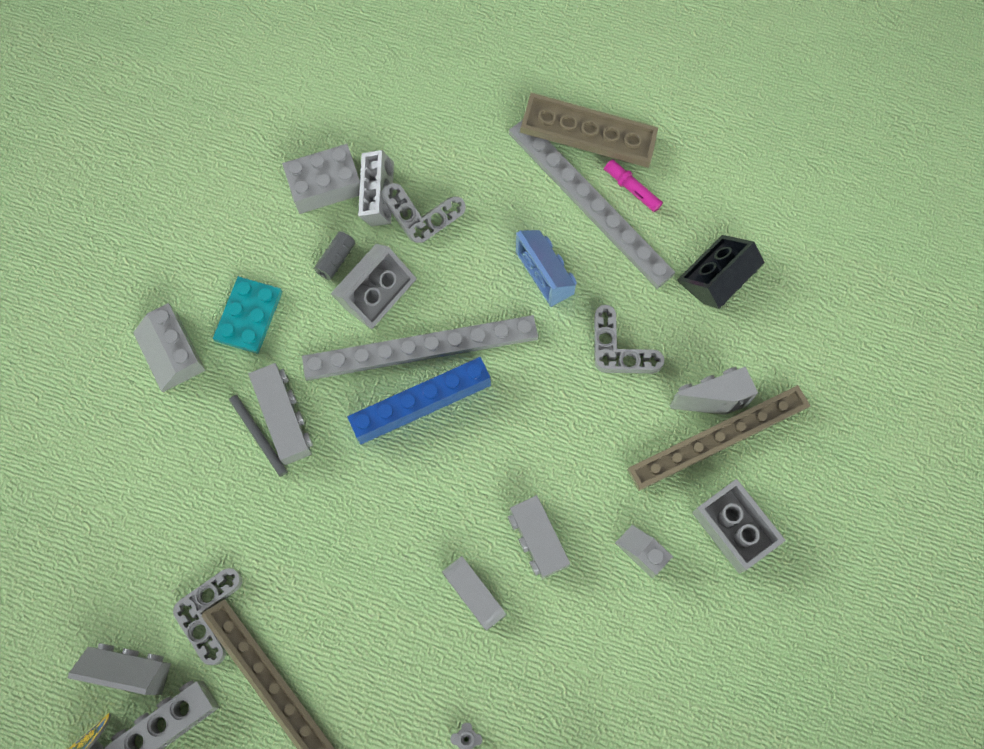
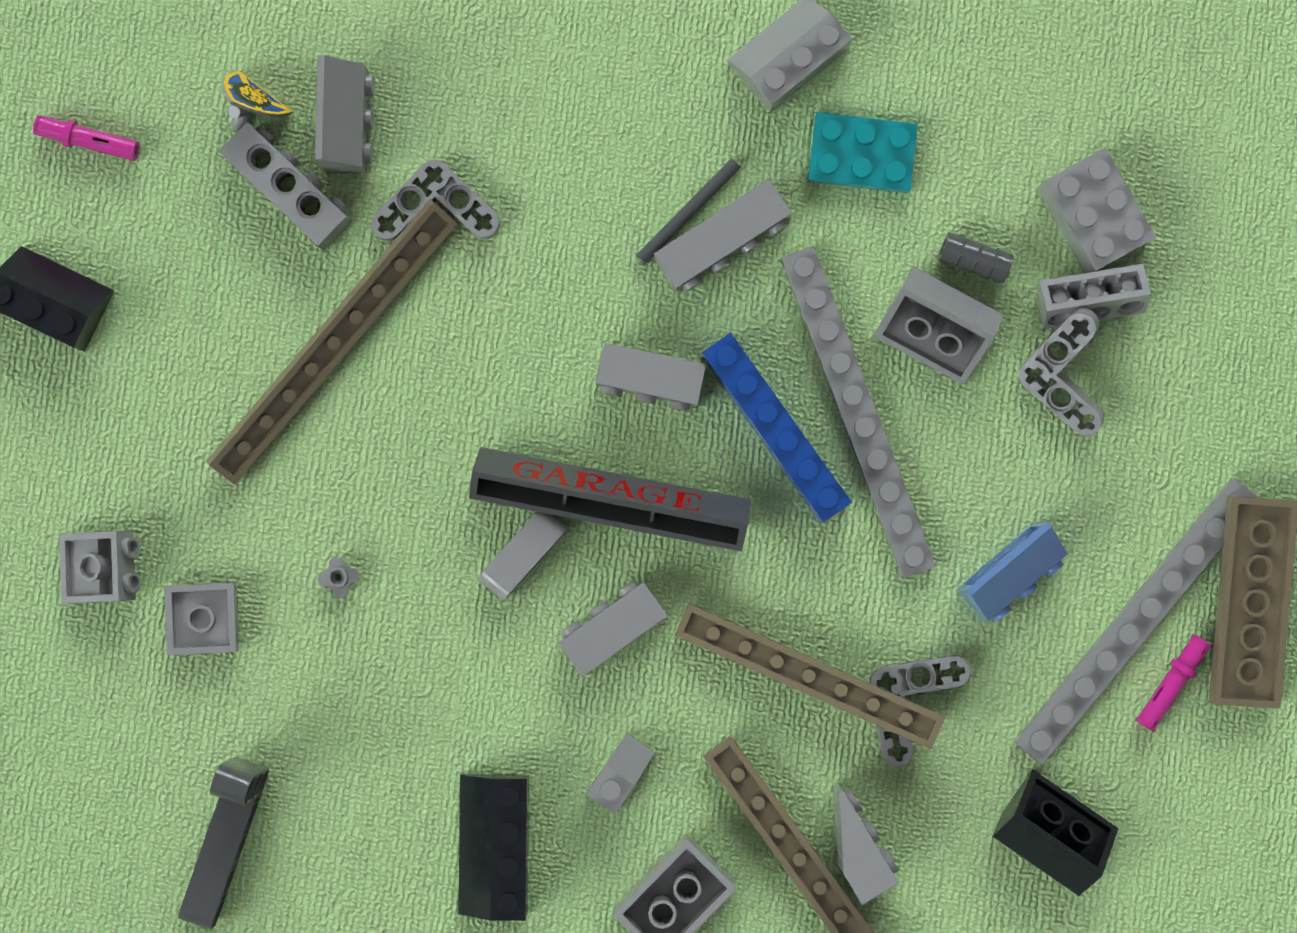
camera: 80 degrees right, 15 degrees up
none -> black slope [458,774,529,921]
none -> dark grey brick [469,447,751,552]
none -> light grey brick [596,343,706,412]
none -> dark tan plate [675,603,945,749]

